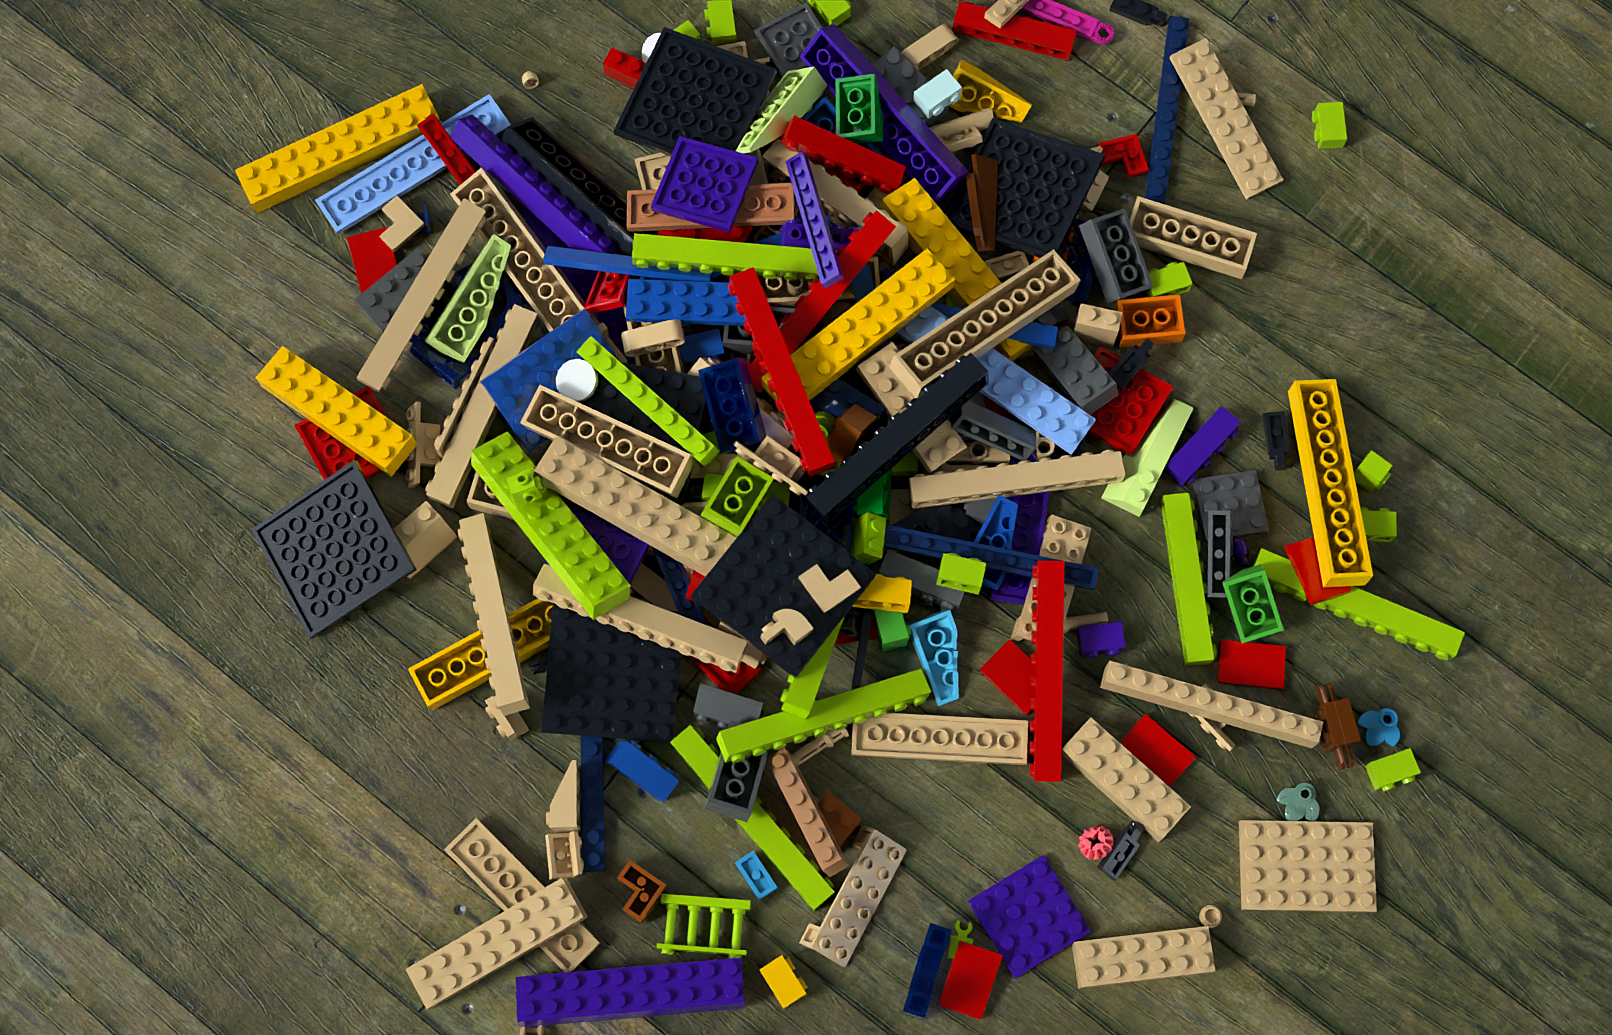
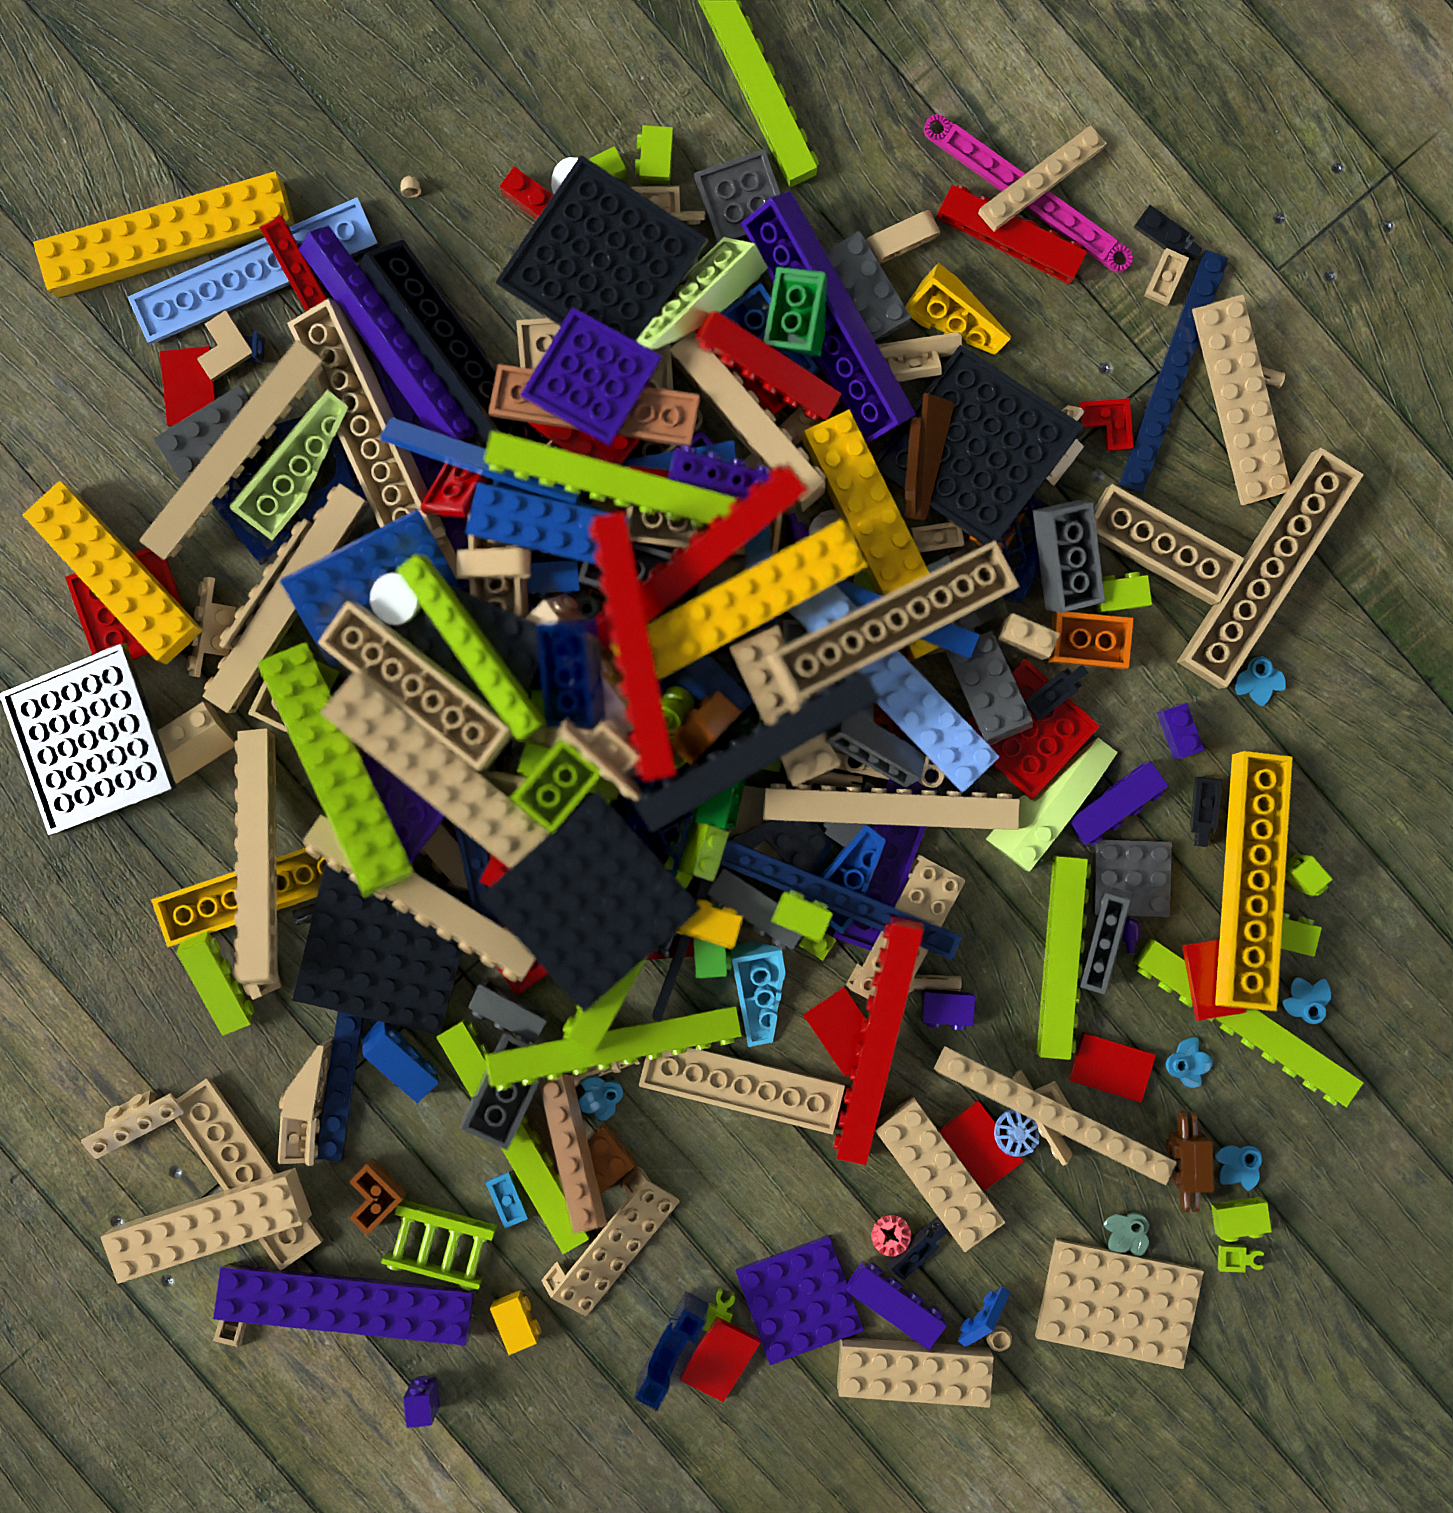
camera: 15 degrees right, 15 degrees up
lime brick [507,469,544,507] -> none
tan brick [760,609,813,645] -> none
dark purple plate [785,151,844,288] -> none
tan tile [798,564,861,614] -> none
light aqua brick [913,69,962,118] -> none
bright green slope [1222,564,1284,643] -> none
lime brick [1312,102,1347,149] -> none
none -> tan bracket [81,1090,184,1159]
none -> lime brick [177,931,254,1036]
none -> dark azure plate [578,1076,623,1122]
none -> lime bracket [798,932,836,961]
none -> dark purple brick [846,1260,947,1350]
none -> blue plate [958,1286,1010,1347]
none -> light blue wheel [994,1109,1039,1157]
none -> tan plate [1144,248,1189,306]
none -> dark purple brick [1156,703,1204,759]
none -> dark azure plate [1166,1037,1213,1088]
none -> tan brick [1177,448,1363,689]
none -> lime plate [1218,1244,1264,1273]
none -> dark azure plate [1235,656,1286,706]
none -> dark azure plate [1283,977,1331,1024]

